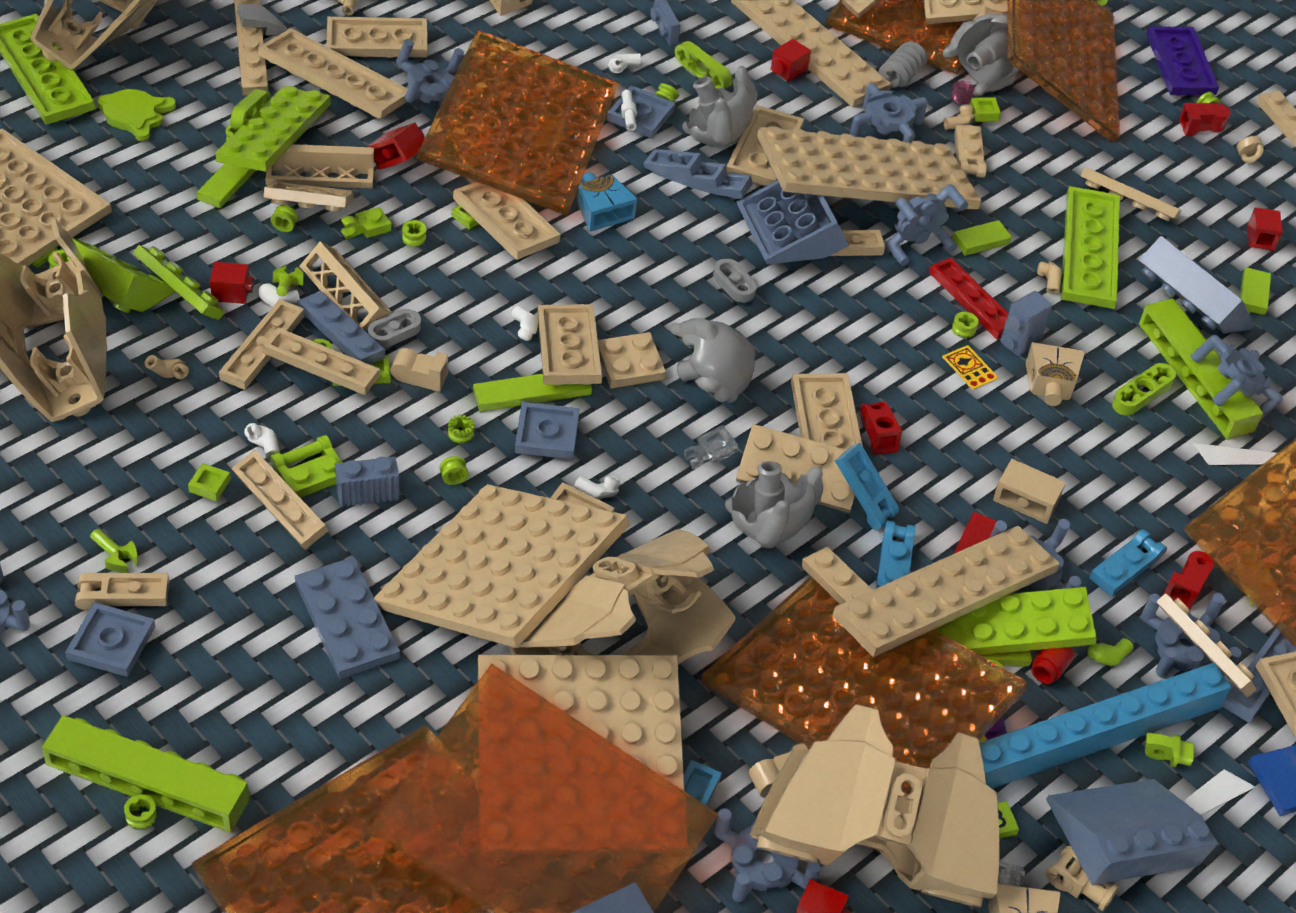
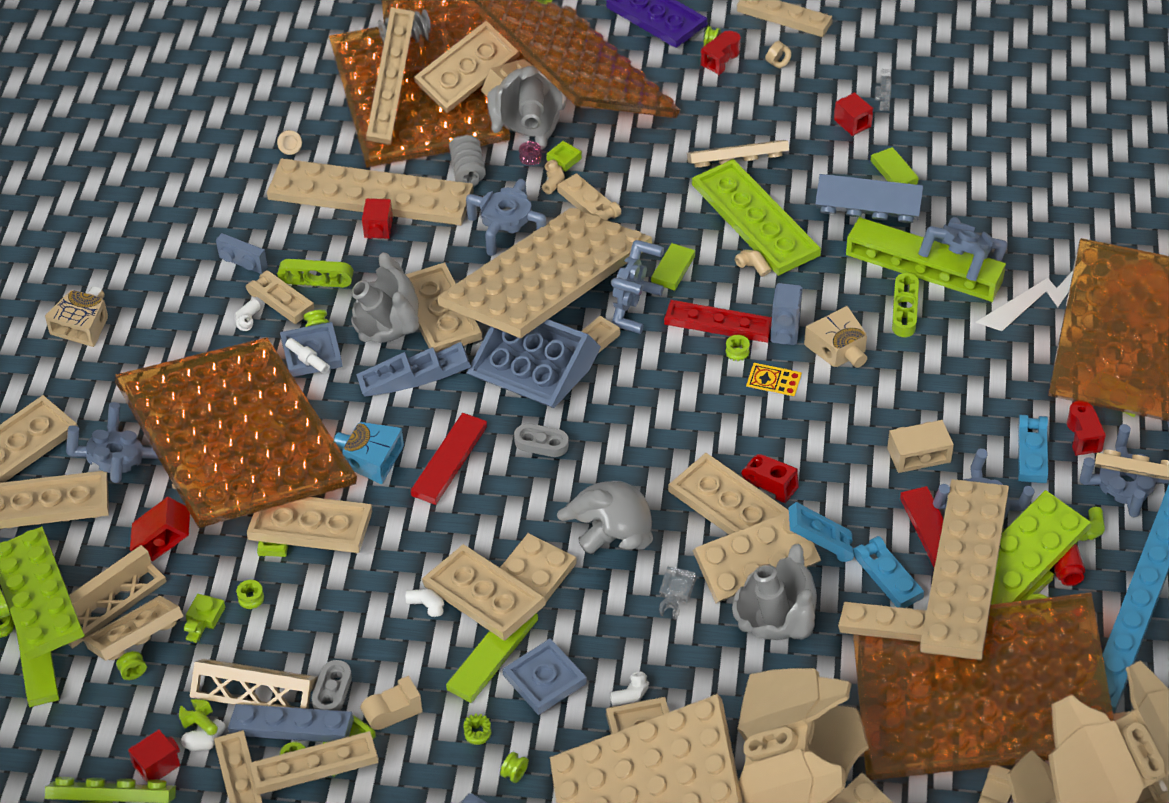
camera: 35 degrees left, 0 degrees up
none -> tan plate [246,270,315,324]
none -> red tile [411,412,487,505]

